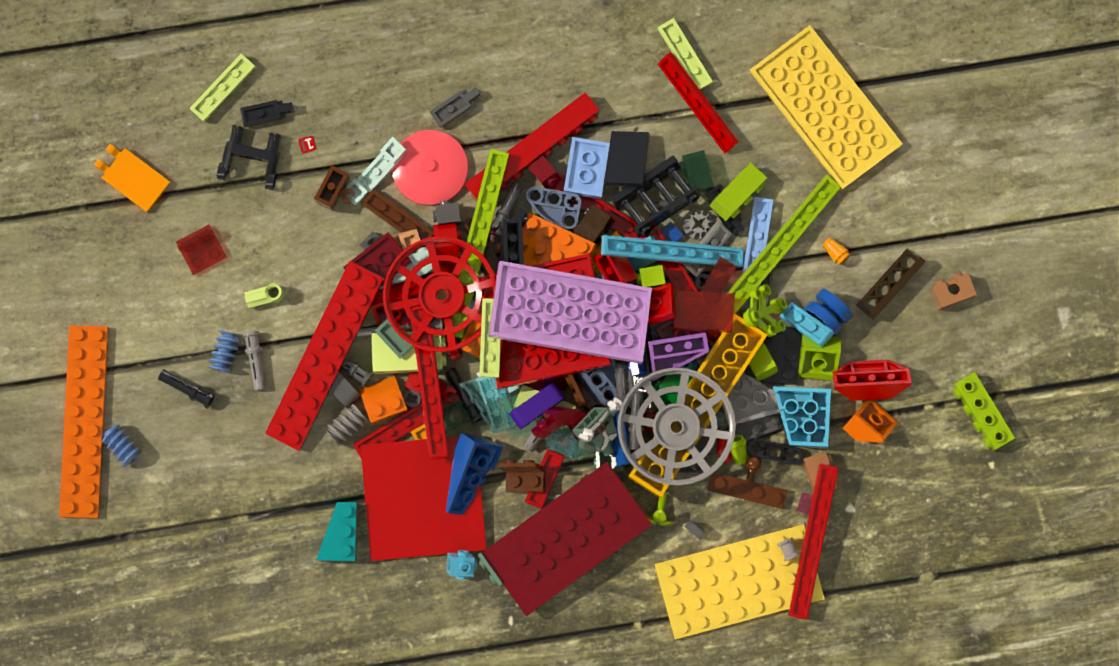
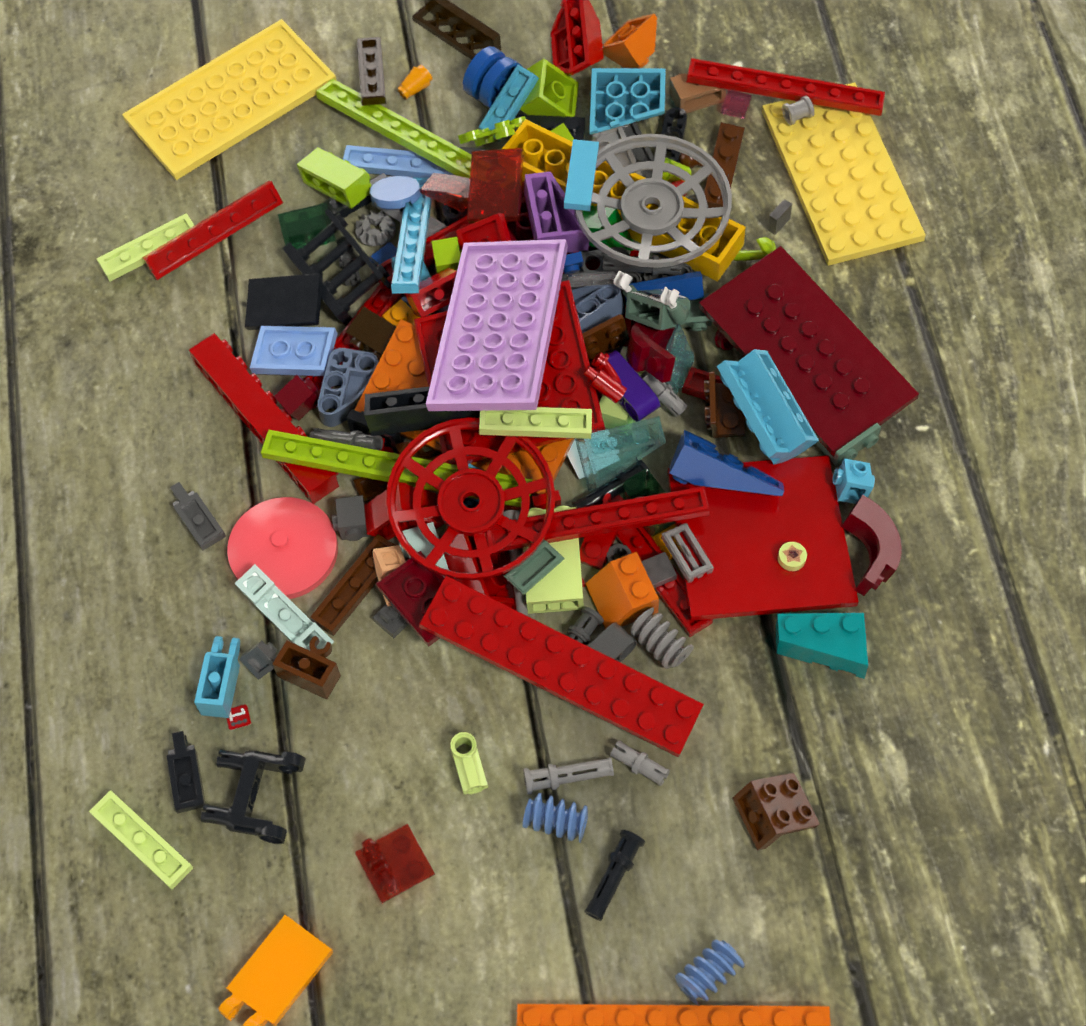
camera: 85 degrees left, 20 degrees down
none -> medium azure hinge [194,636,241,718]
none -> dark grey tile [239,640,277,680]
none -> tile [357,37,386,106]
none -> tile [370,176,420,209]
none -> medium azure tile [564,139,599,211]
none -> red plant [583,352,627,403]
none -> light grey pin [610,740,670,786]
none -> flat silver tile [642,552,677,588]
none -> light grey tile [661,523,714,583]
none -> medium azure brick [717,349,819,464]
none -> reddish brown bracket [732,773,819,851]
none -> yellowish green tile [778,542,807,571]
none -> arch [841,495,902,596]

